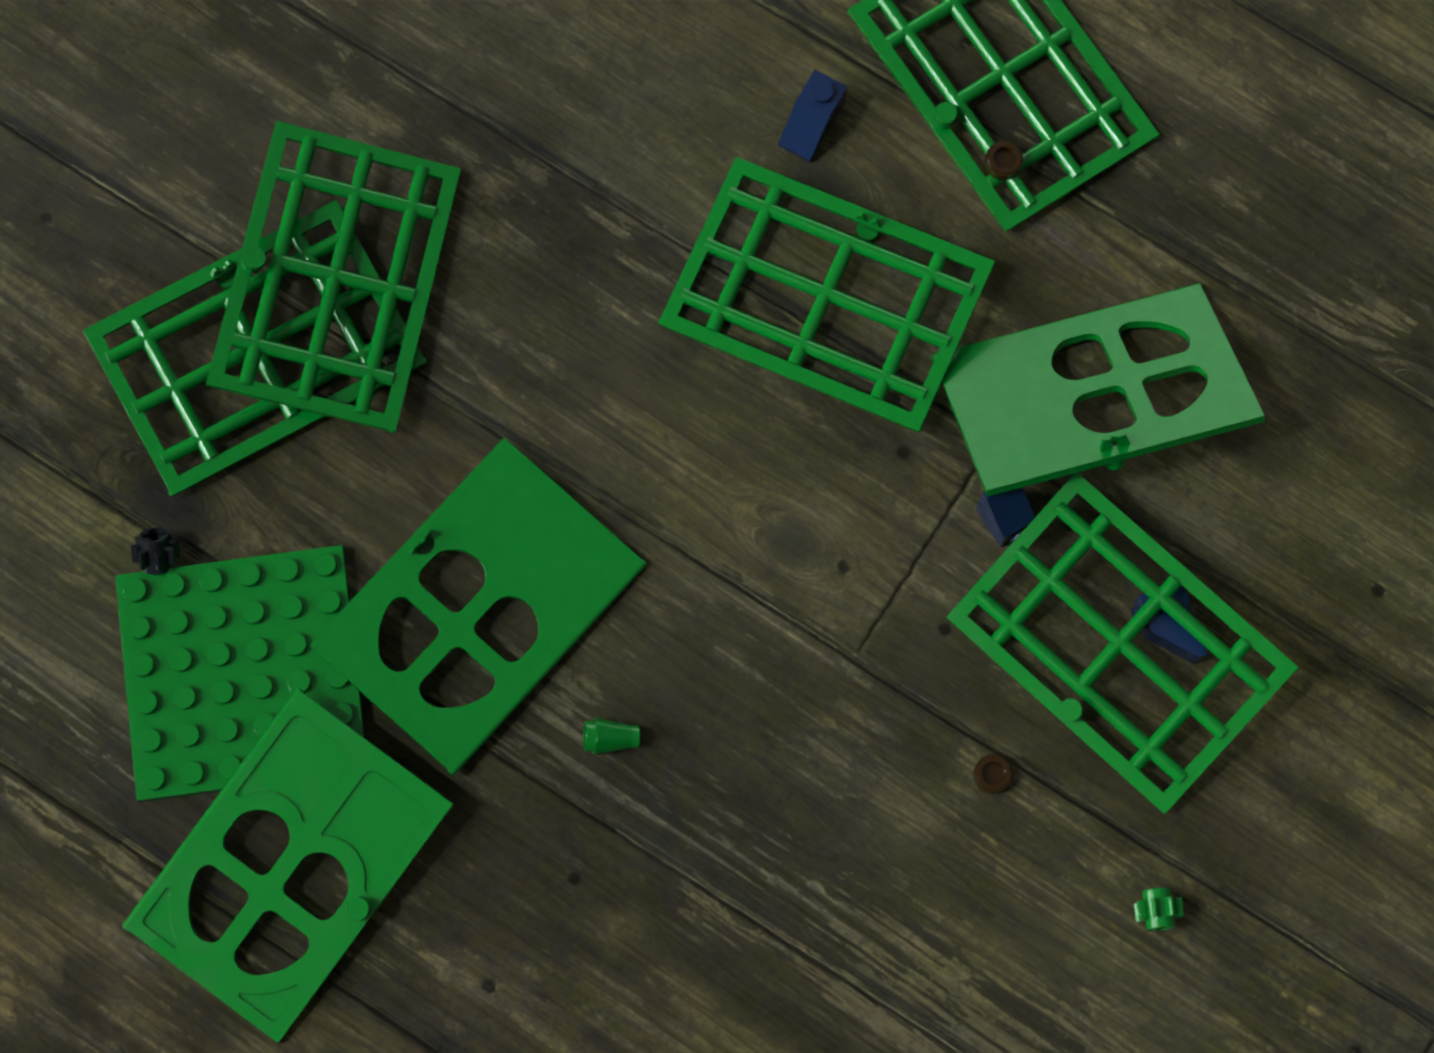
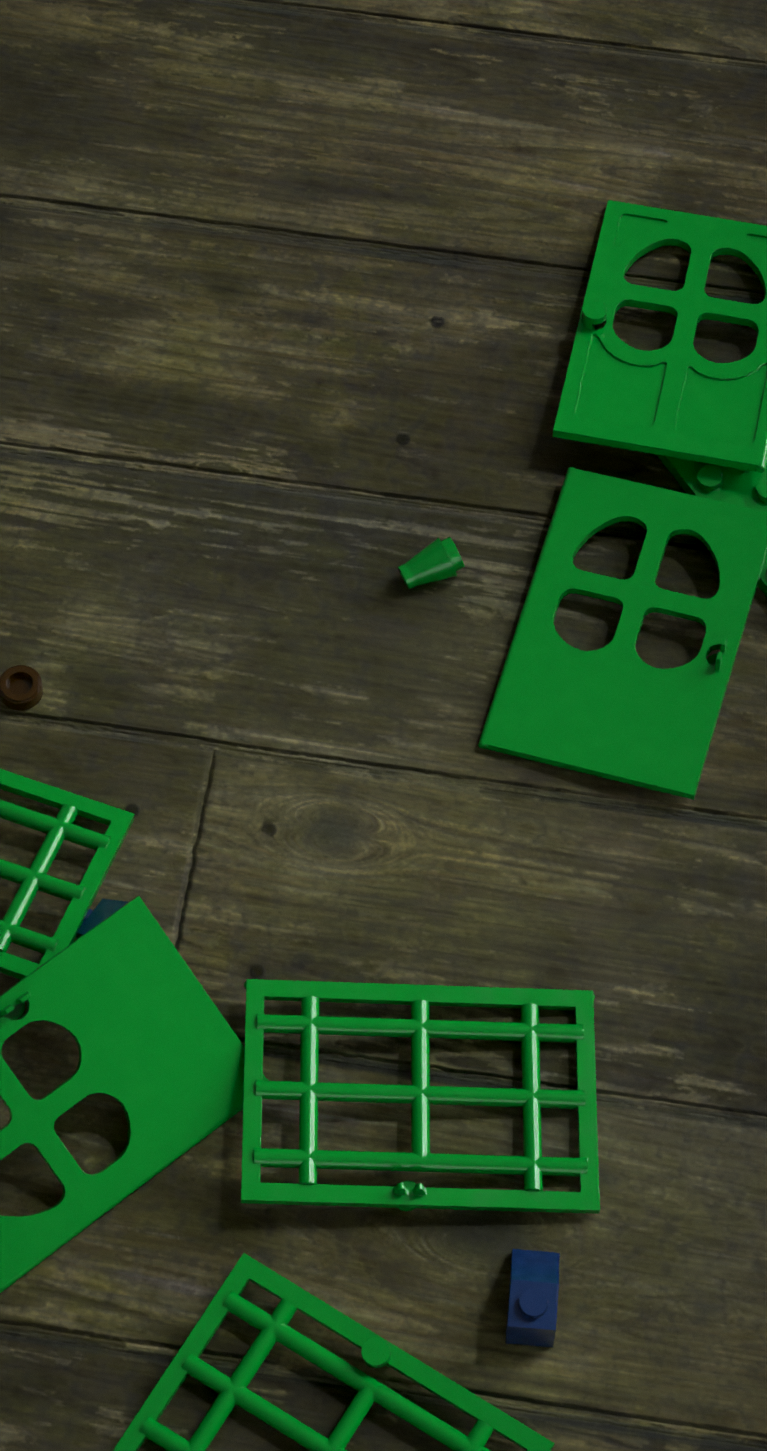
camera: 155 degrees right, 15 degrees down
dark brown tile [984,141,1023,180] -> none

